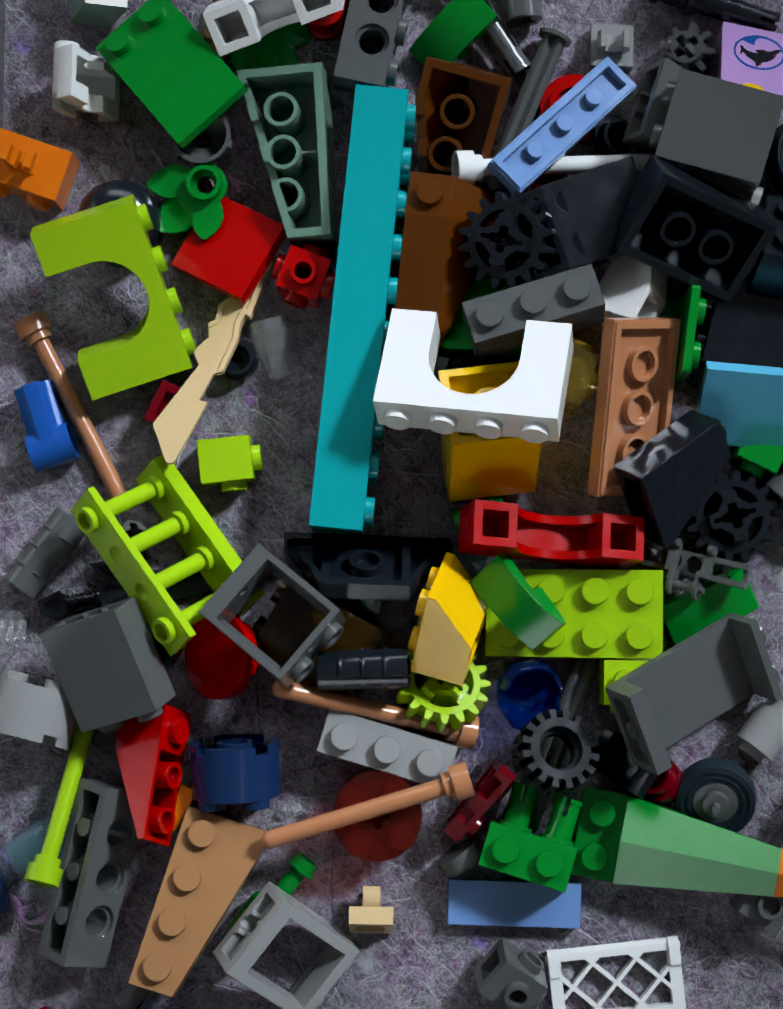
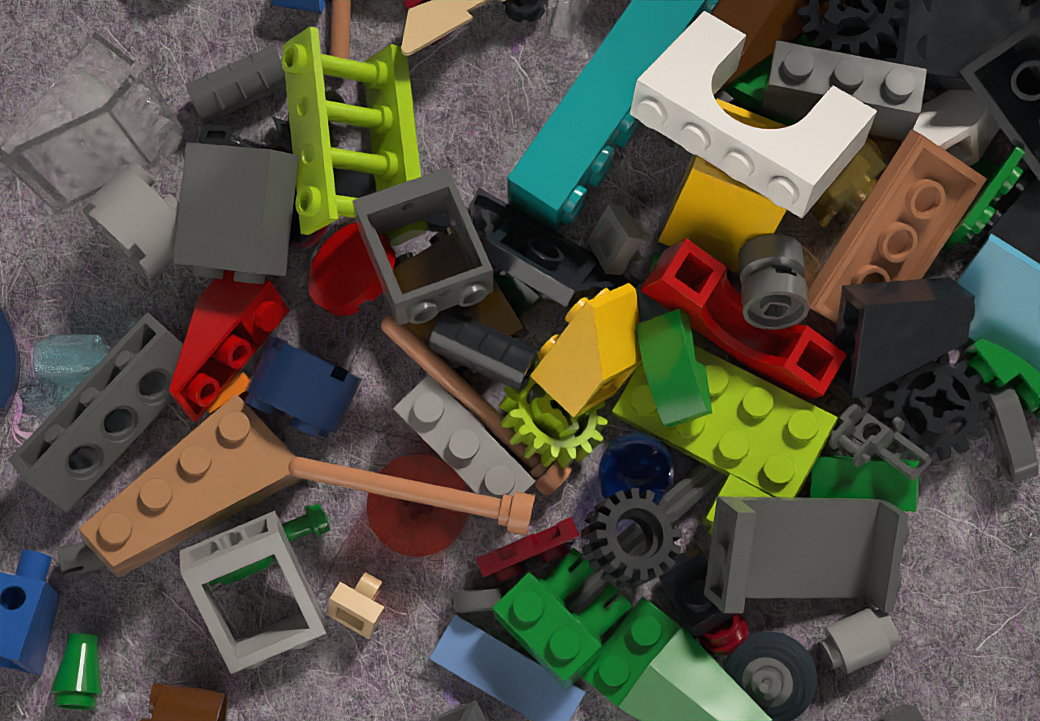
camera: 30 degrees right, 5 degrees down
lime piece [23,725,95,889] -> none
lime brick [196,435,263,493] -> none
none -> light grey tile [587,204,654,275]
none -> dark grey wheel [738,234,809,330]

